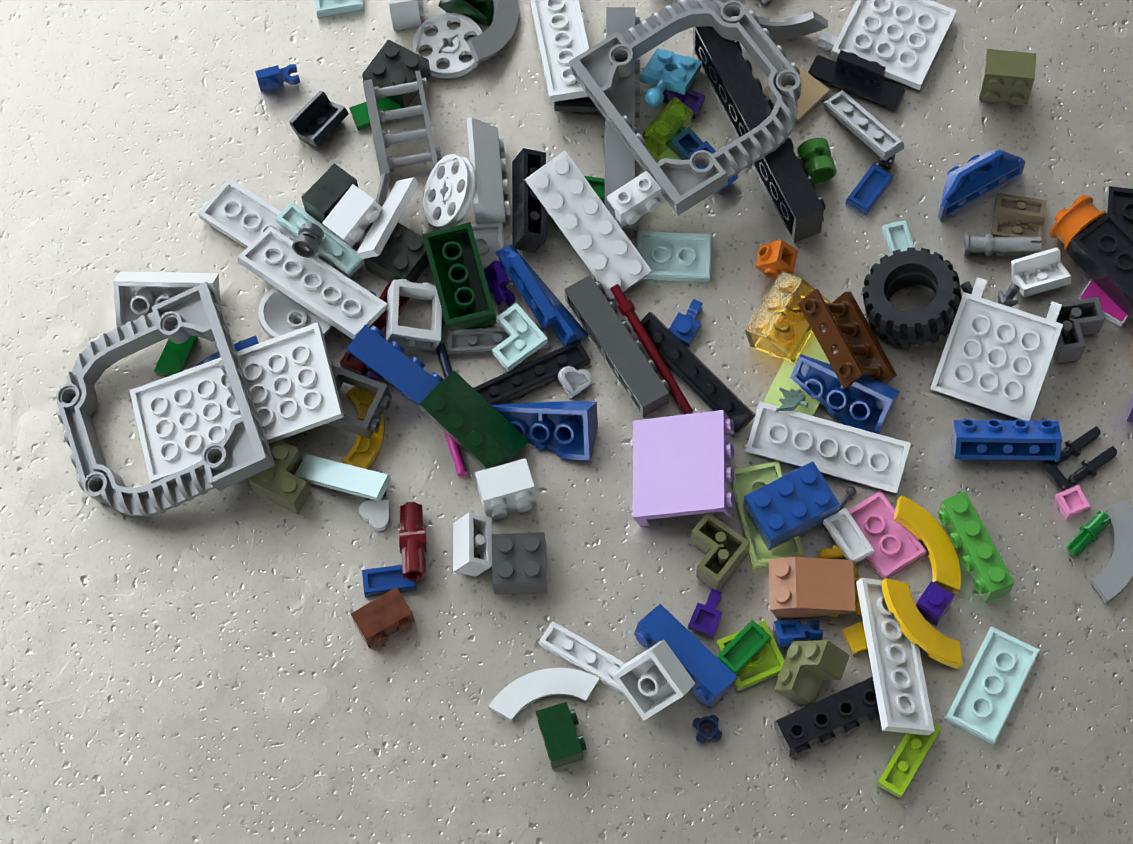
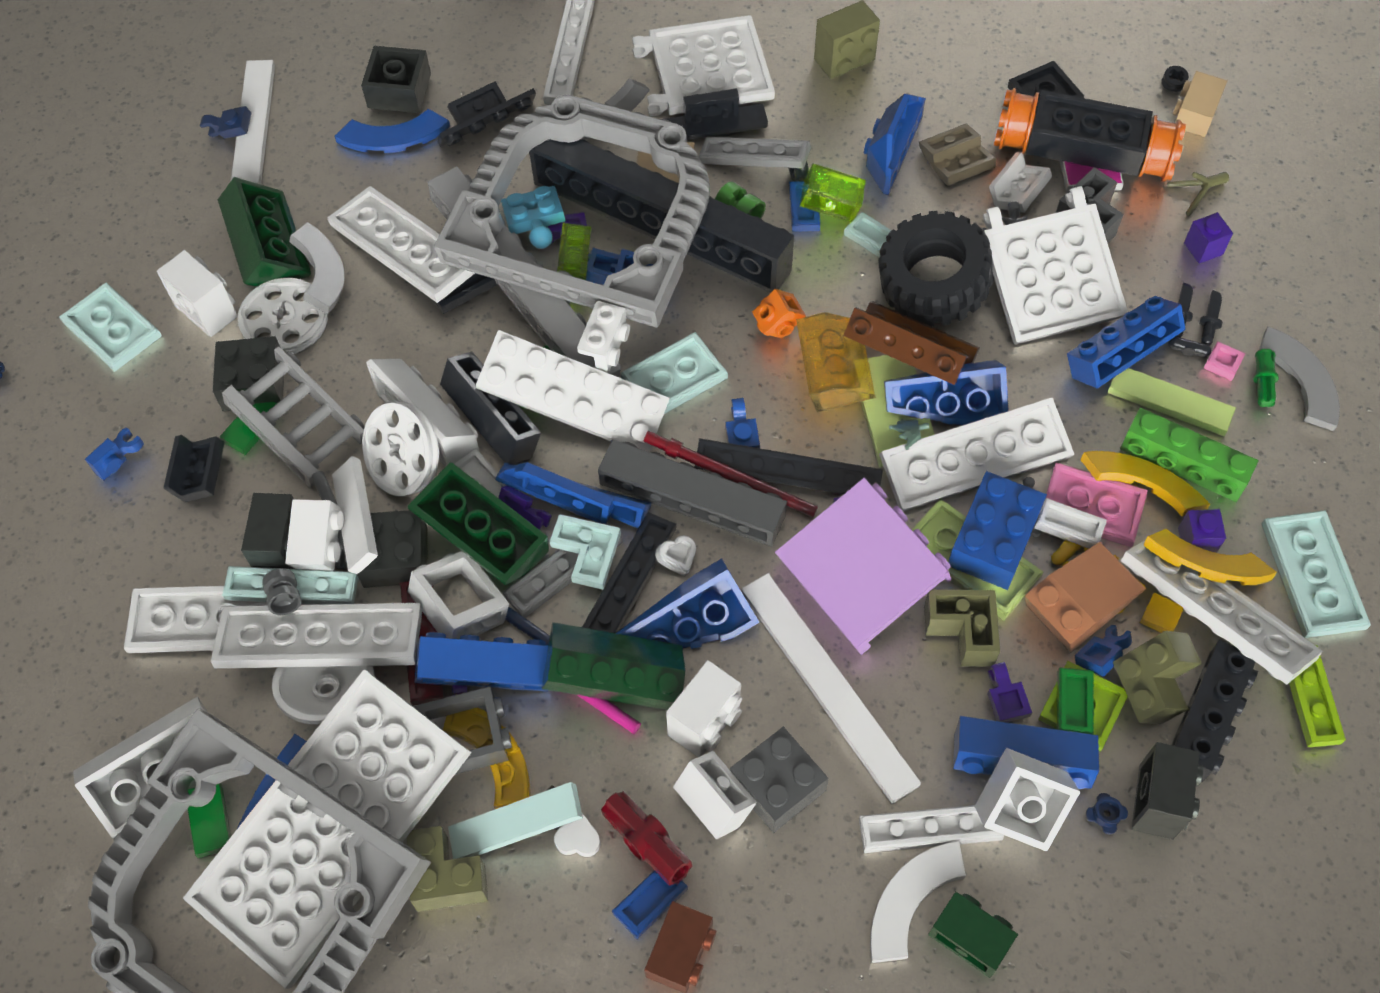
camera: 40 degrees left, 5 degrees down
light grey pin [964,233,1042,256] -> none
none -> white tile [741,573,921,804]
none -> clear neon green brick [800,163,866,222]
none -> yellowish green tile [1107,368,1236,436]
none -> pearl dark grey brick [1131,742,1203,840]

